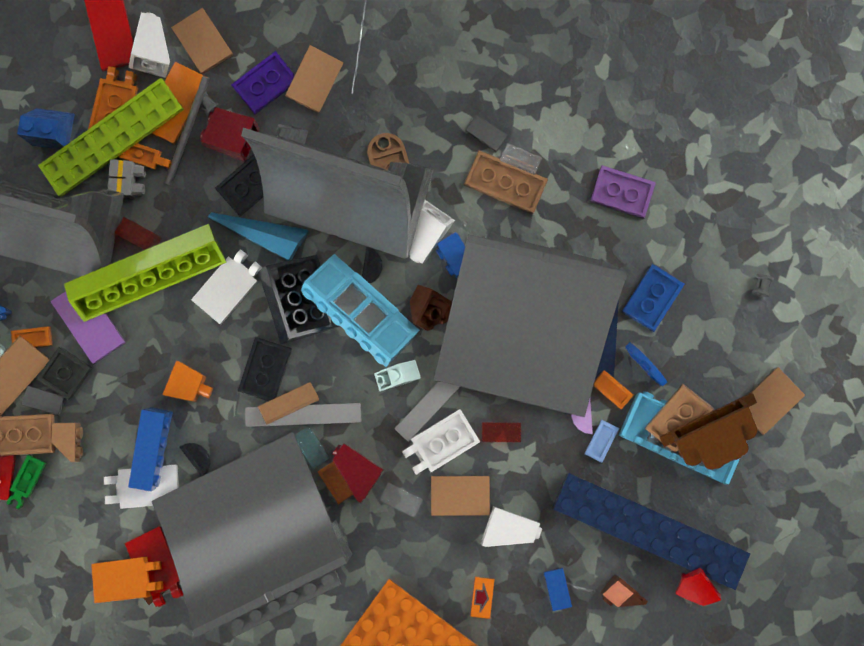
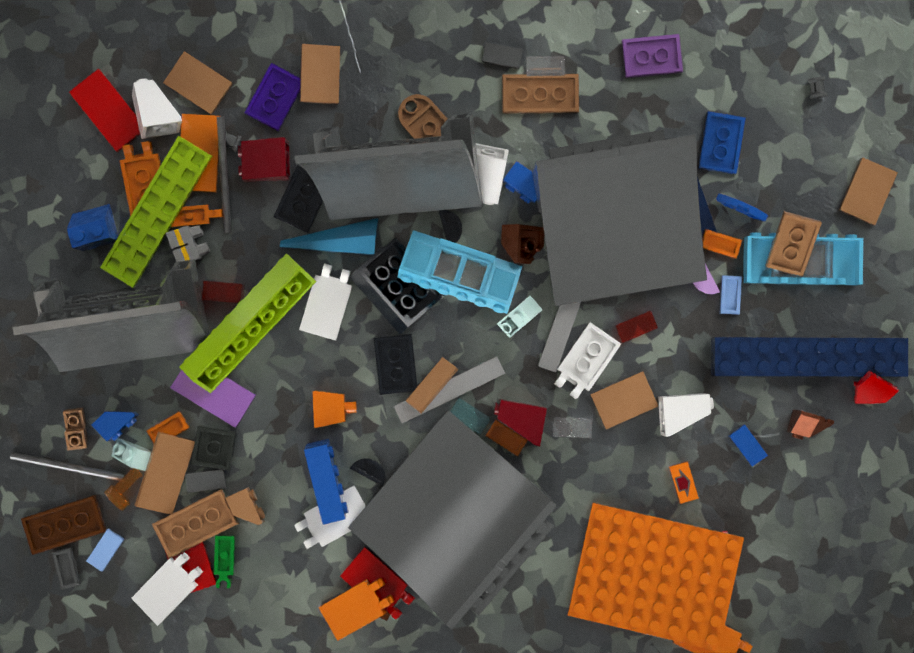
camera: 30 degrees left, 5 degrees up
reddish brown brick [659,392,757,470] -> none

